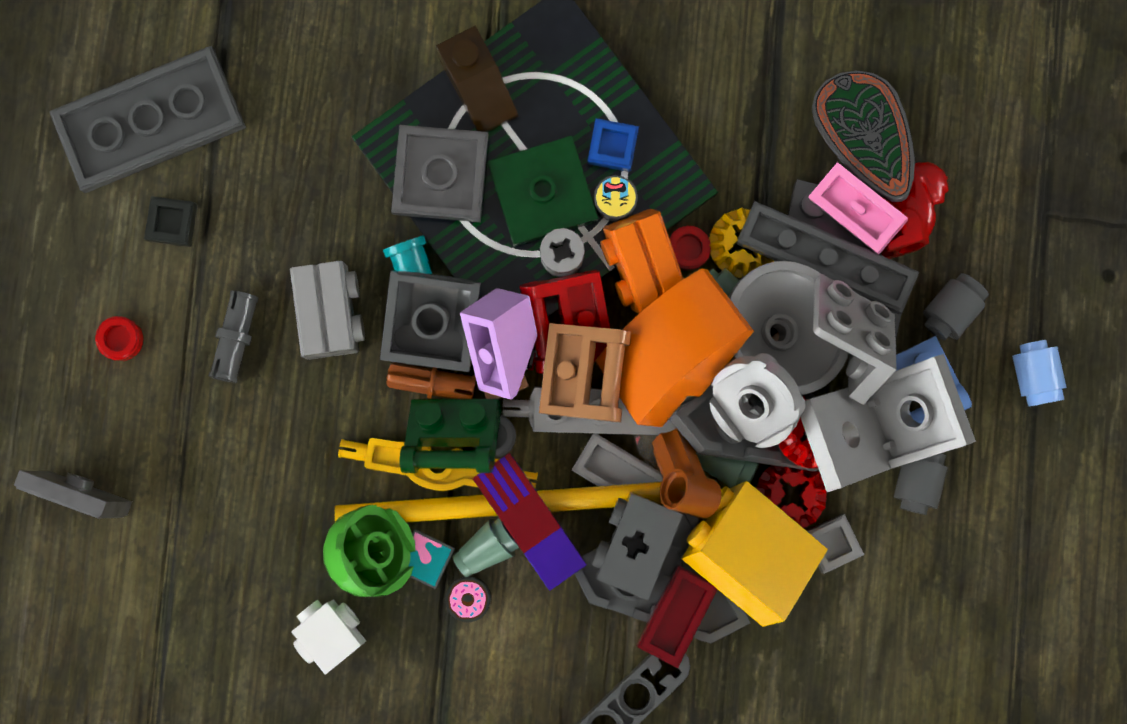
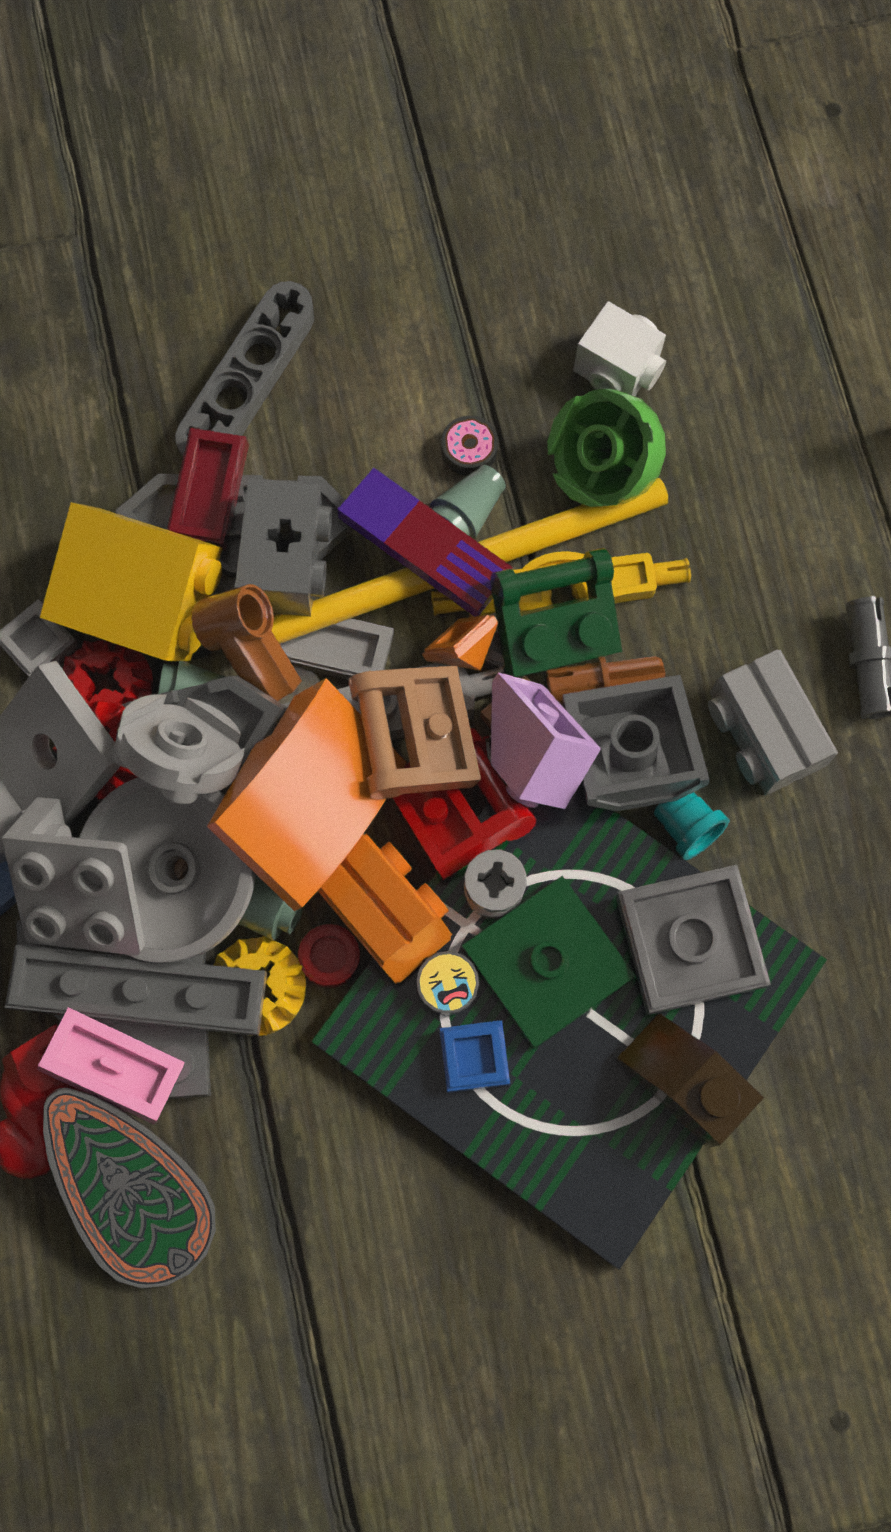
camera: 160 degrees right, 10 degrees down
tile [409,529,455,589] -> none
none -> orange slope [422,615,498,671]

